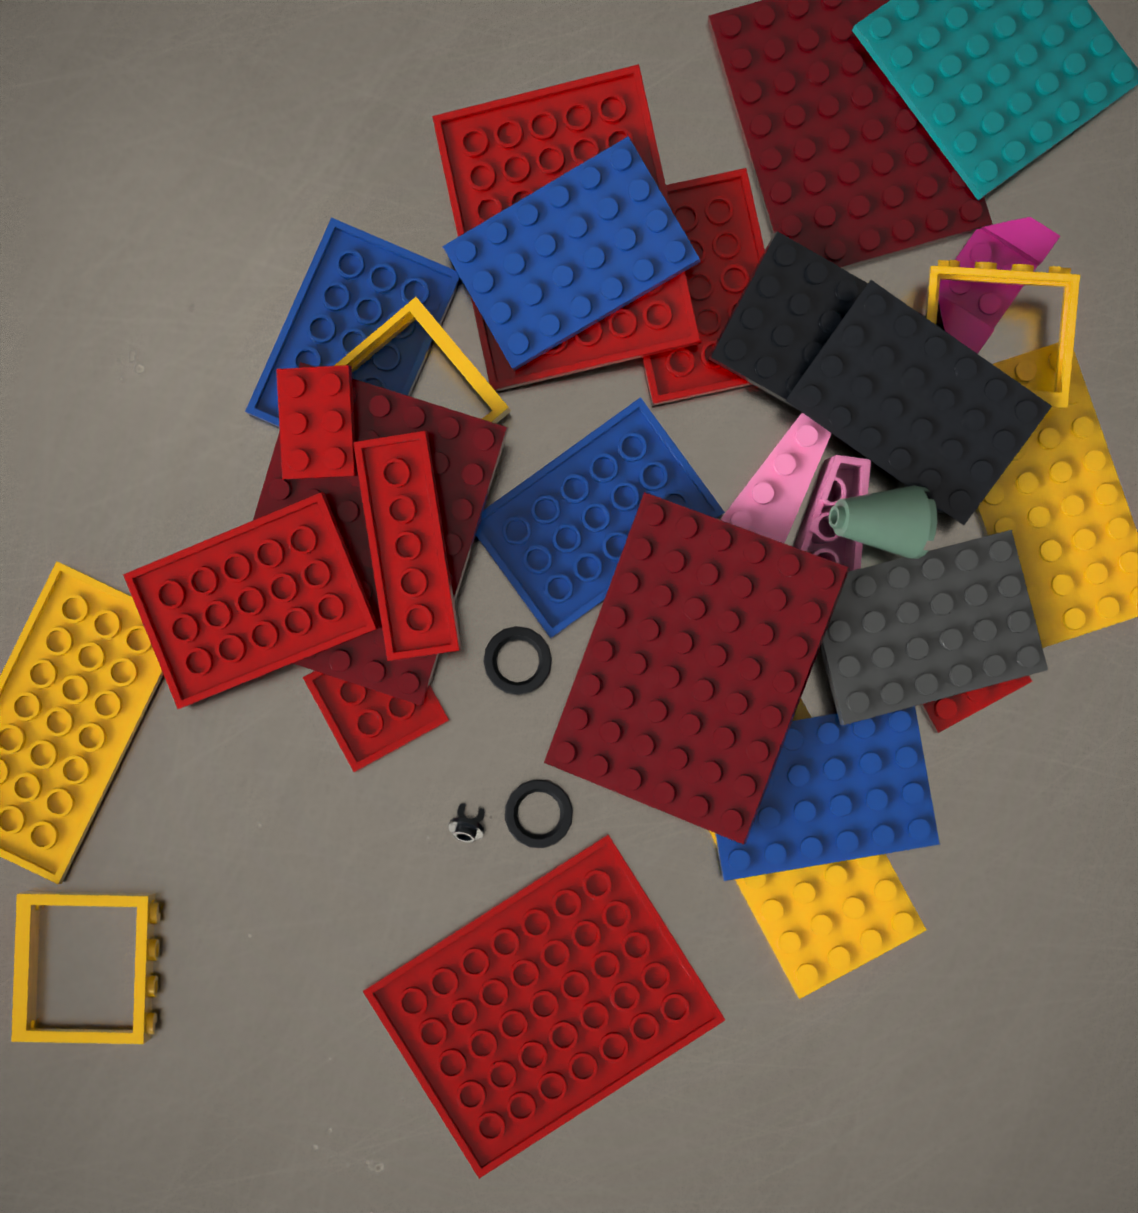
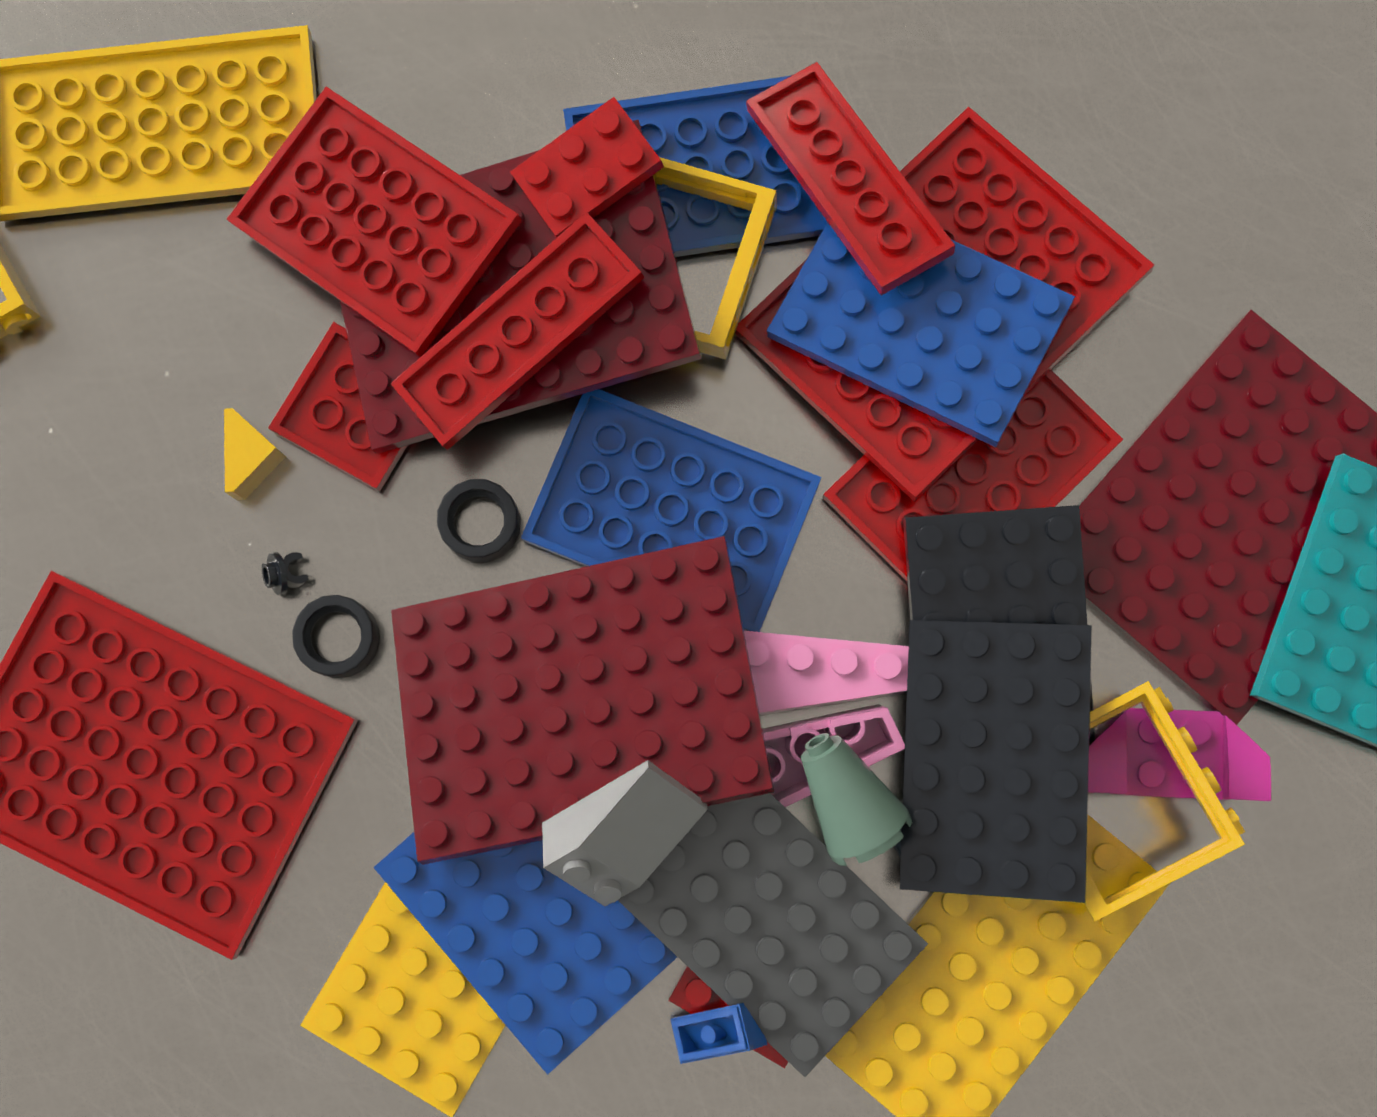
camera: 60 degrees right, 5 degrees down
none -> yellow slope [224,408,286,500]
none -> light grey slope [542,760,708,906]
none -> blue slope [670,1003,768,1064]
none -> red plate [746,62,955,296]

